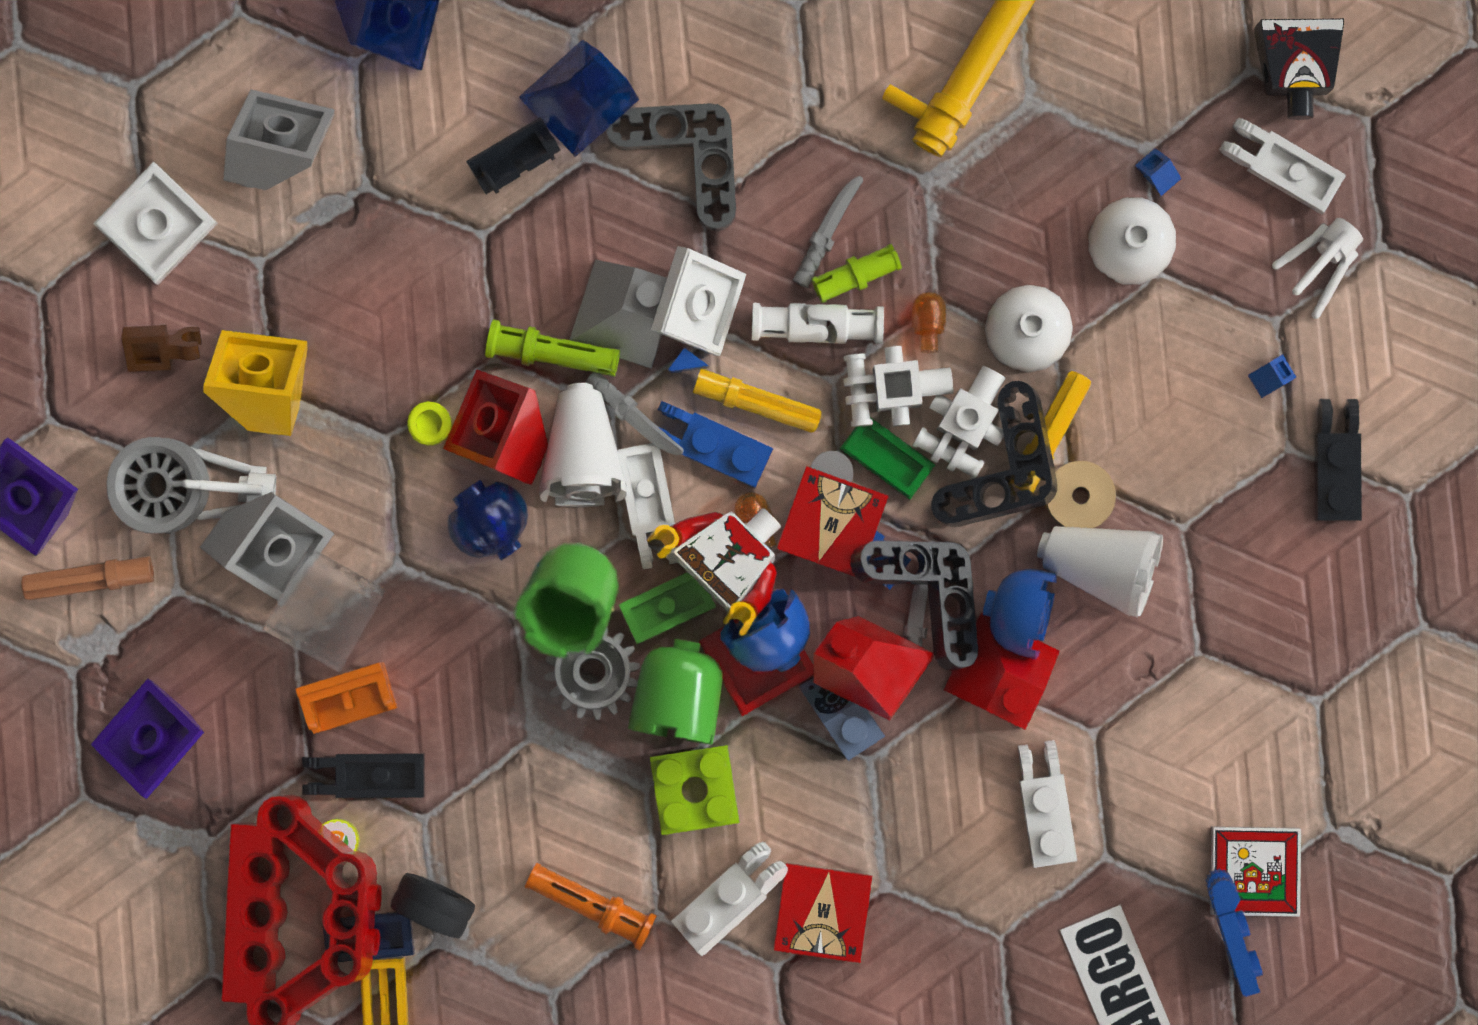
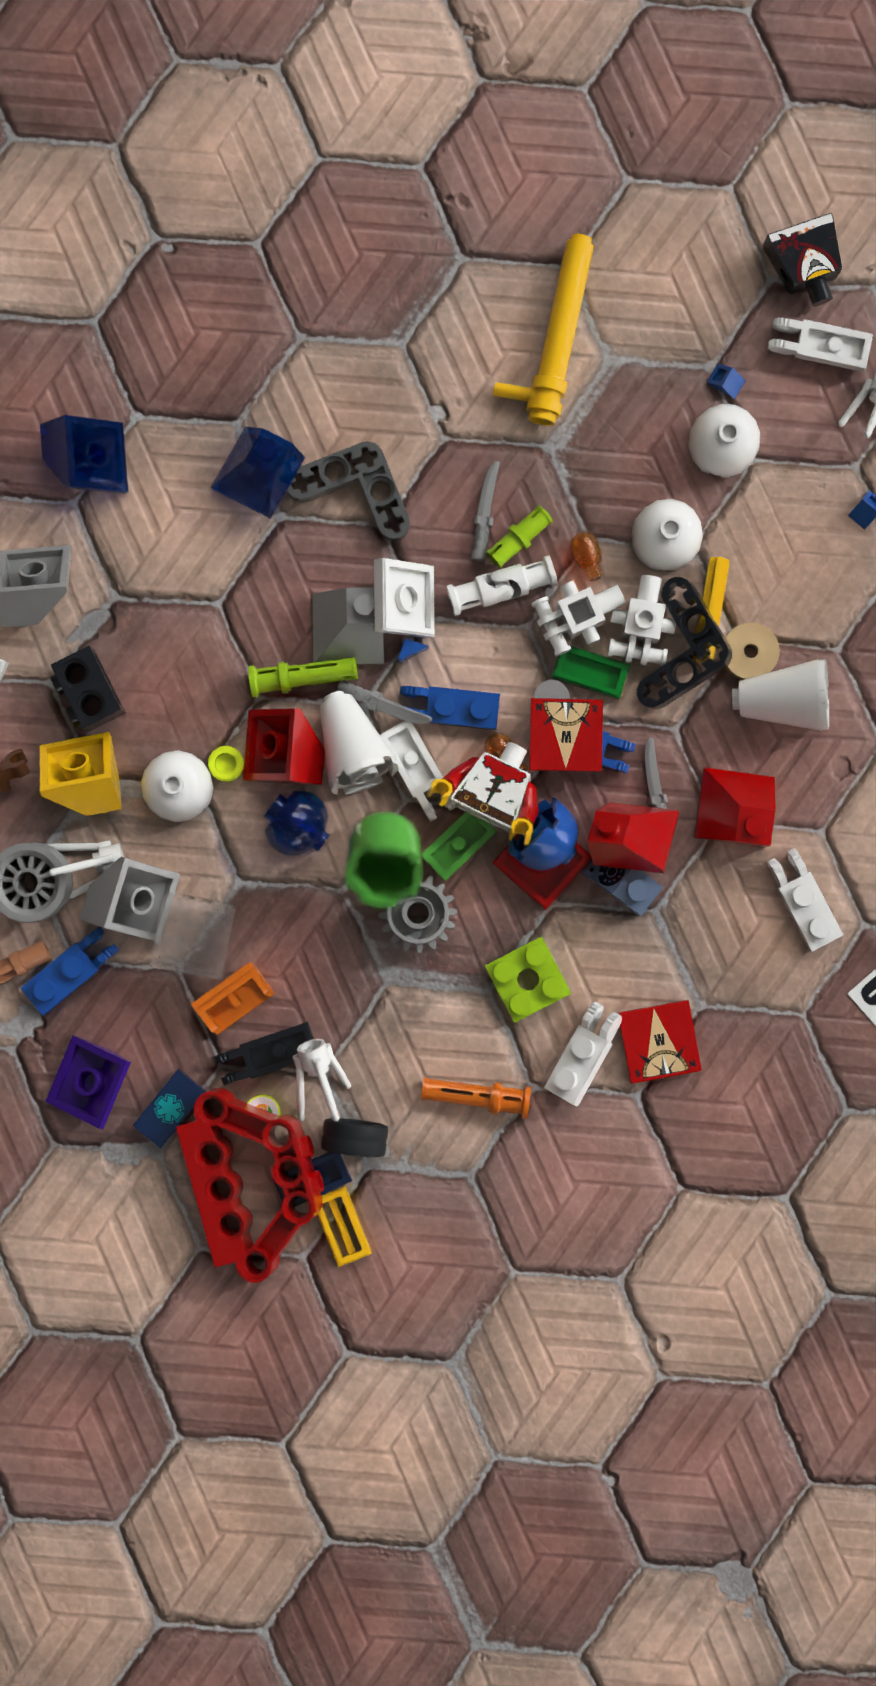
camera: 15 degrees left, 0 degrees up
black hinge [466,117,561,195] -> none
bright green cylinder [628,639,722,745] -> none
yellow axle [693,368,822,433] -> none
black beam [850,541,978,671] -> none
blue cylinder [983,569,1057,660] -> none
none -> blue hinge [20,927,119,1016]
none -> black brick [50,646,126,732]
none -> dark blue tile [133,1069,207,1148]
none -> white cylinder [141,750,214,822]
none -> white plant [292,1039,351,1122]

